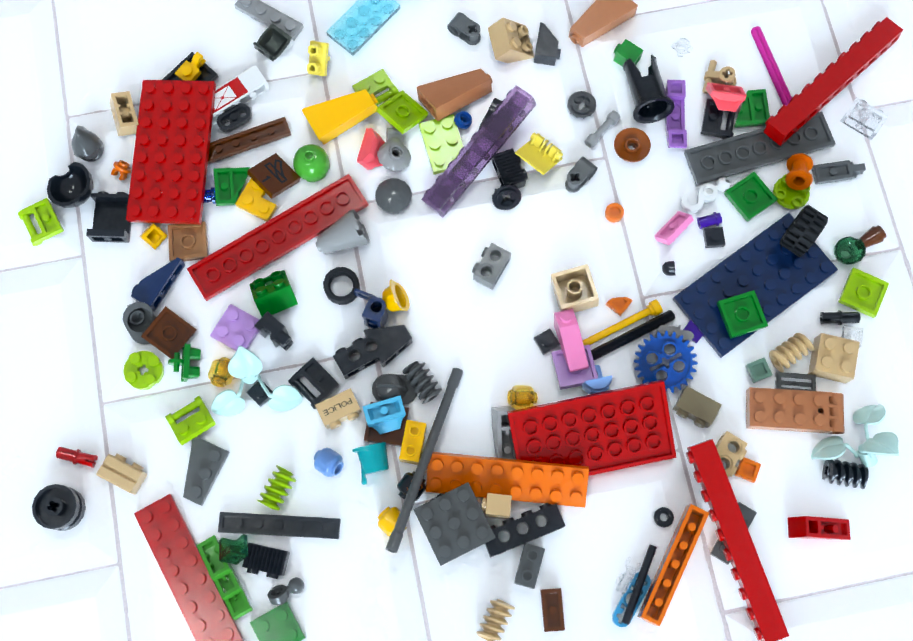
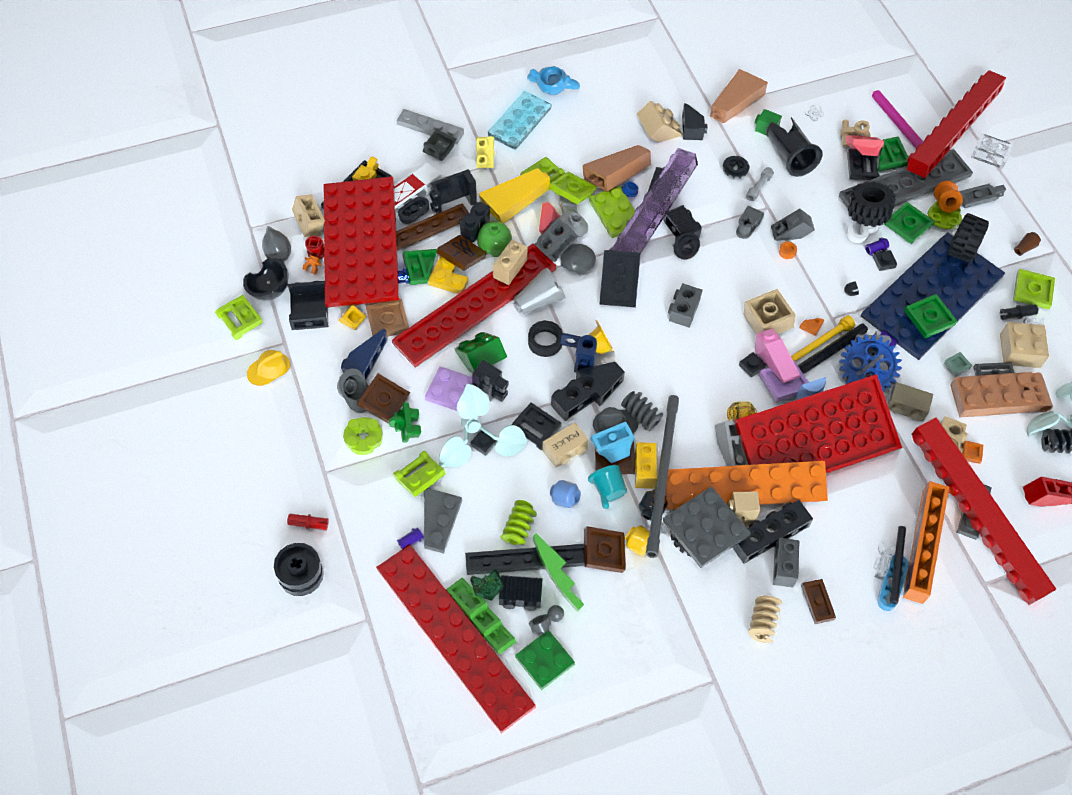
camera: 10 degrees left, 15 degrees down
tan brick [96,453,147,495] -> none
clear yellow head [208,357,234,387] -> none
dark grey piece [447,12,481,45] -> none
light yellow hinge [515,132,563,175] -> none
dark orange dish [614,128,651,162] -> none
black plate [653,507,674,528] -> none
bright pink plate [654,211,694,245] -> none
medium lavender slope [665,79,687,148] -> none
tan piece [769,333,815,372] -> none
clear green hair [834,236,866,265] -> none
none -> yellow piece [247,350,290,386]
none -> red wheel [305,236,324,259]
none -> dark purple pin [396,527,424,549]
none -> black panel [429,169,477,214]
none -> black brick [460,202,490,243]
none -> tan brick [493,240,528,285]
none -> bright green slope [533,533,585,612]
none -> dark grey brick [535,218,578,263]
none -> reddish brown tile [584,526,626,573]
none -> black plate [599,250,641,308]
none -> dark grey slope [771,208,815,241]
none -> black tyre [848,181,896,227]

